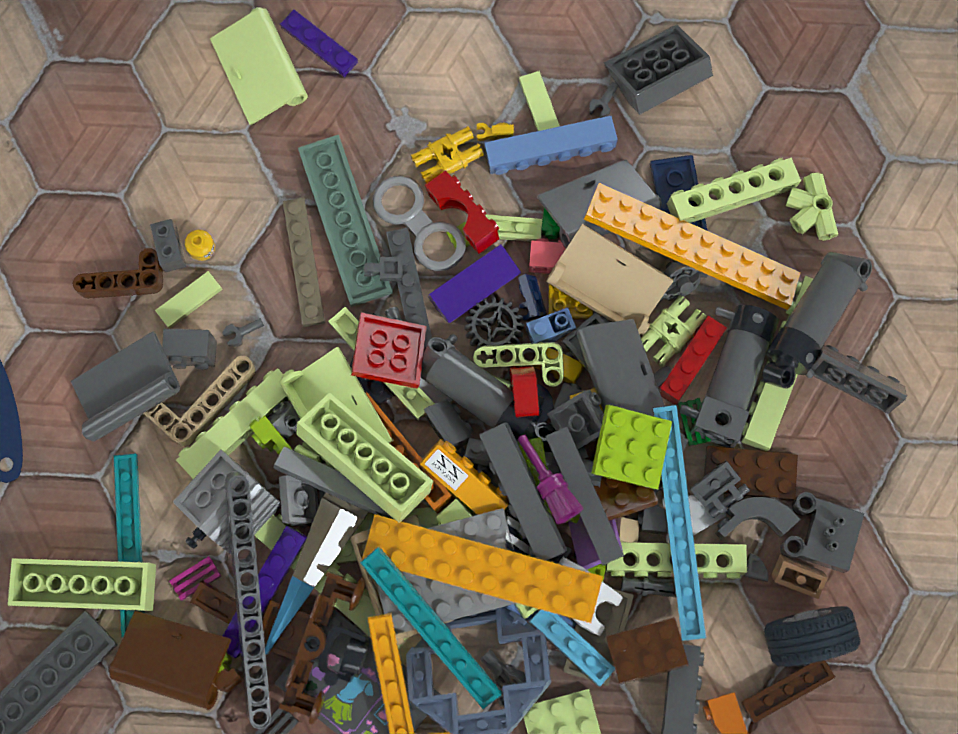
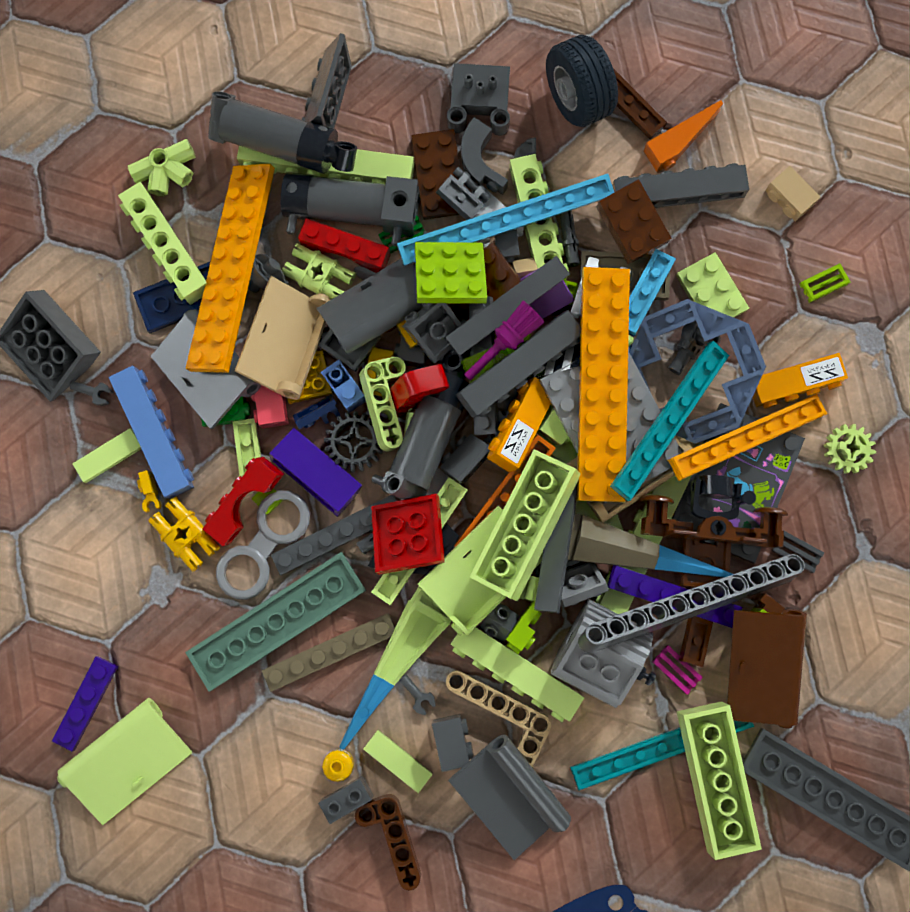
camera: 100 degrees left, 5 degrees up
dark grey plate [364,257,402,281] -> none
medium nougat brick [771,554,828,599] -> none
none -> yellowish green plate [340,586,452,749]

